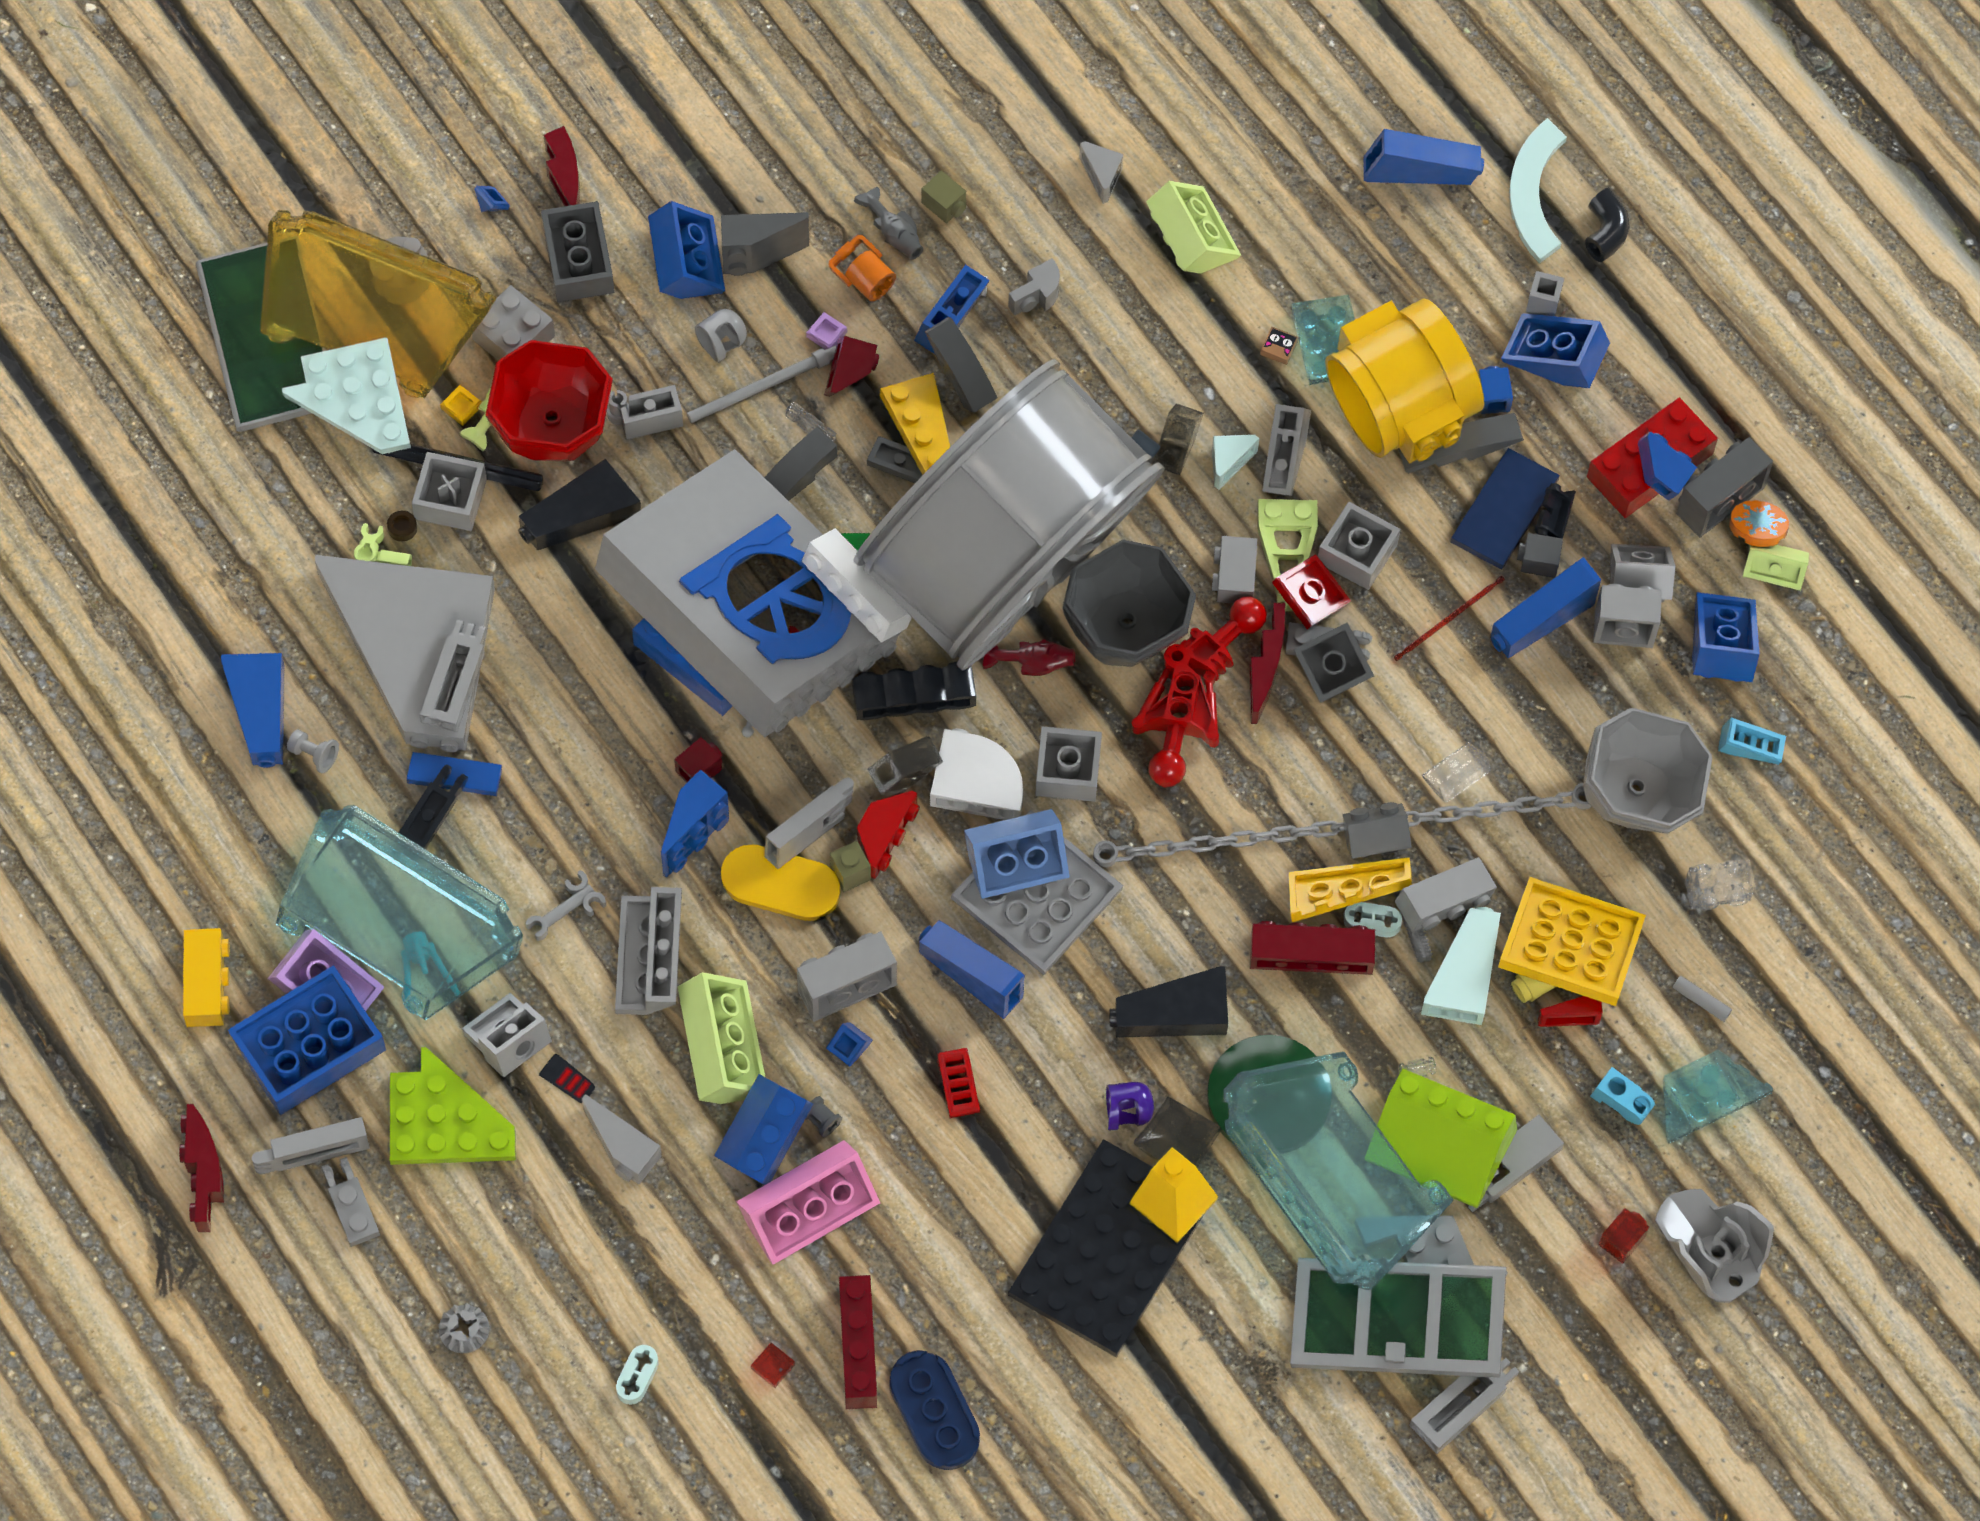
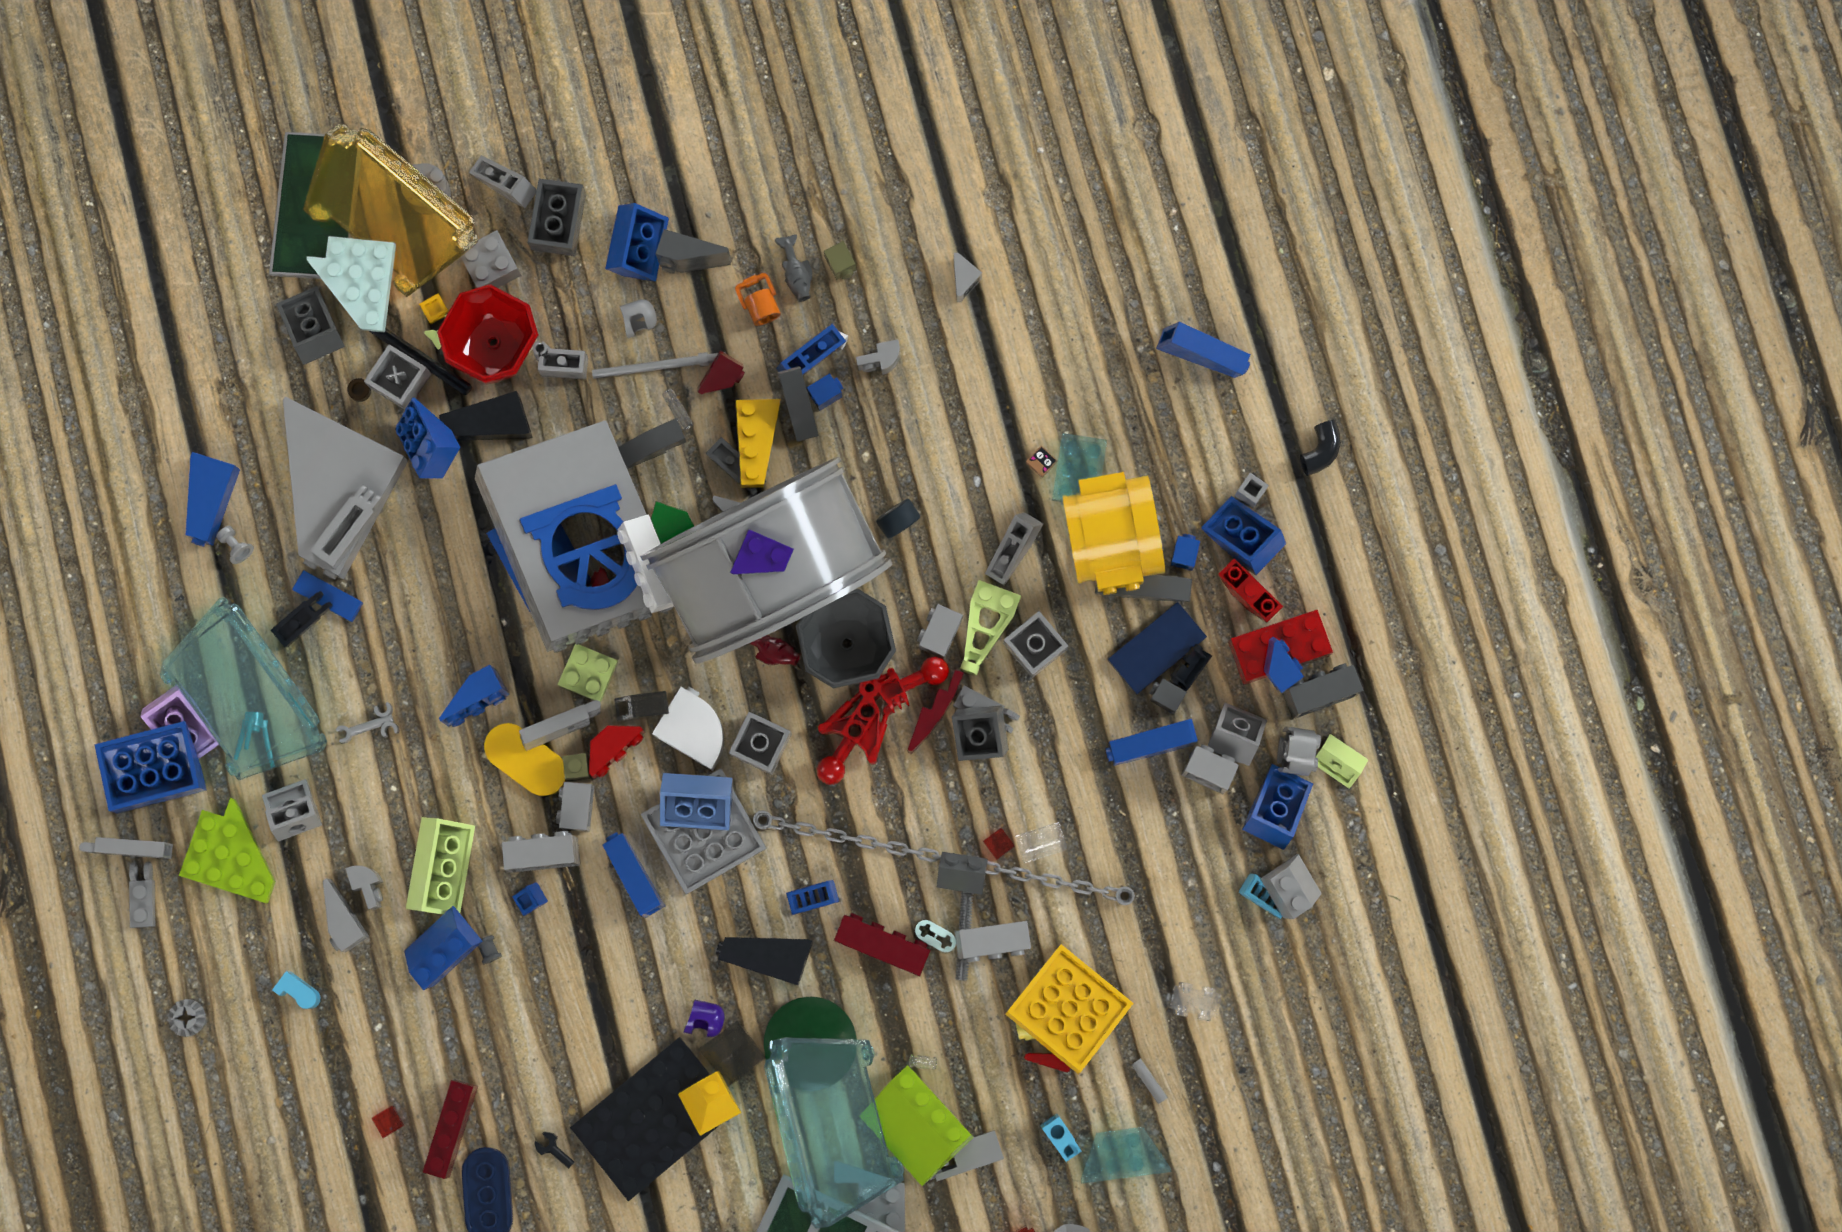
camera: 25 degrees right, 15 degrees up
dark red slope [179,1104,224,1232] -> none
yellow brick [183,928,230,1027] -> none
yellowish green bar [354,523,412,566] -> none
blue slope [475,186,510,212] -> none
black sticker [539,1054,595,1103] -> none
dark red slope [543,126,580,207] -> none
light grey slope [615,887,682,1015] -> none
light aqua beam [616,1345,659,1405] -> none
dark red brick [674,737,722,783] -> none
bright pink slope [736,1140,880,1265] -> none
lavender tile [806,312,847,350] -> none
black brick [852,661,976,720] -> none
red slope [937,1048,980,1118] -> none
yellowish green slope [1146,181,1241,274] -> none
clear smoke slope [1152,403,1204,475] -> none
light aqua slope [1212,435,1260,490] -> none
red tile [1272,554,1351,630] -> none
yellow wing [1289,857,1412,922] -> none
clear red piece [1394,576,1505,661] -> none
light aqua slope [1421,907,1501,1025] -> none
light aqua tile [1509,118,1567,264] -> none
light grey rock [1583,708,1712,834] -> none
orange tile [1729,500,1789,547] -> none
none -> medium azure leg [272,971,321,1009]
none -> dark grey slope [276,286,345,365]
none -> light grey brick [345,865,383,910]
none -> blue slope [395,398,460,479]
none -> light grey slope [469,155,537,208]
none -> black bar [534,1132,575,1169]
none -> light grey brick [556,782,595,832]
none -> yellowish green plate [558,644,618,703]
none -> dark purple wing [730,529,794,574]
none -> blue slope [786,880,839,915]
none -> blue brick [807,373,843,411]
none -> clear red tile [983,828,1015,860]
none -> red slope [1218,558,1283,623]
none -> light grey slope [1260,854,1322,919]
none -> light grey brick [1277,726,1321,776]

